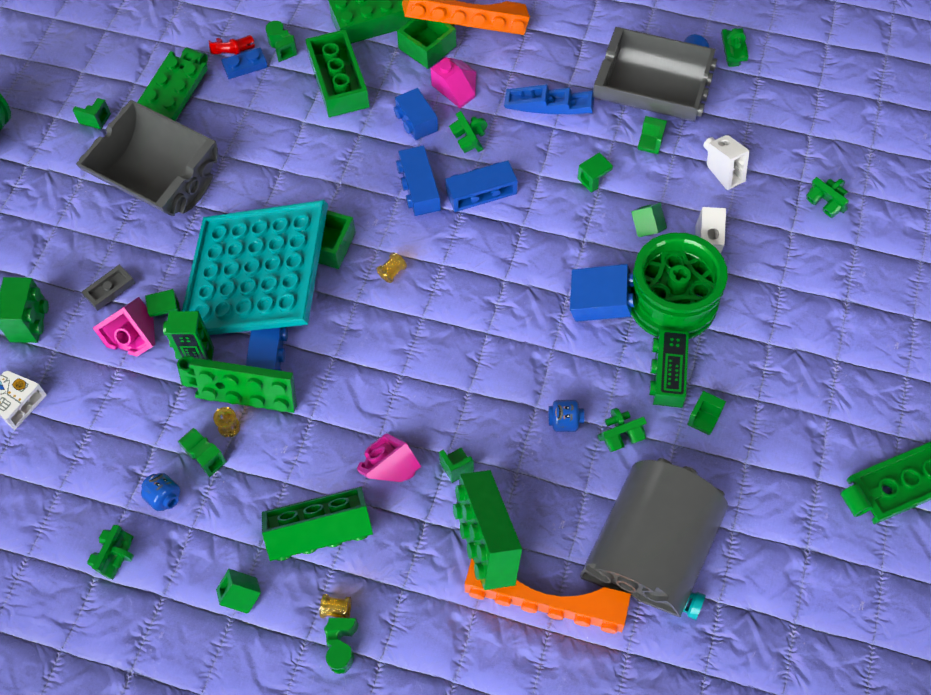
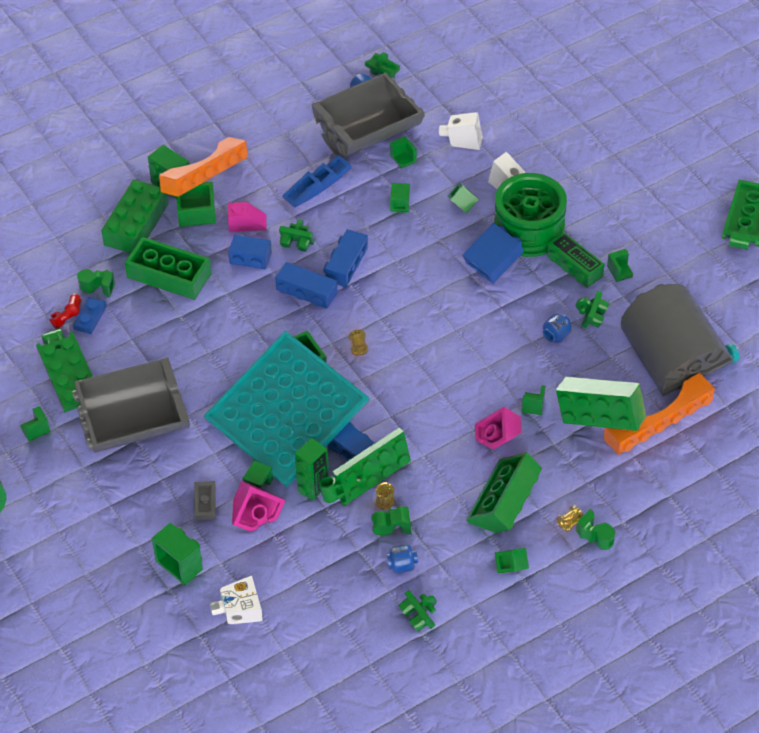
camera: 50 degrees left, 10 degrees down
green hips [806,177,849,218] -> none

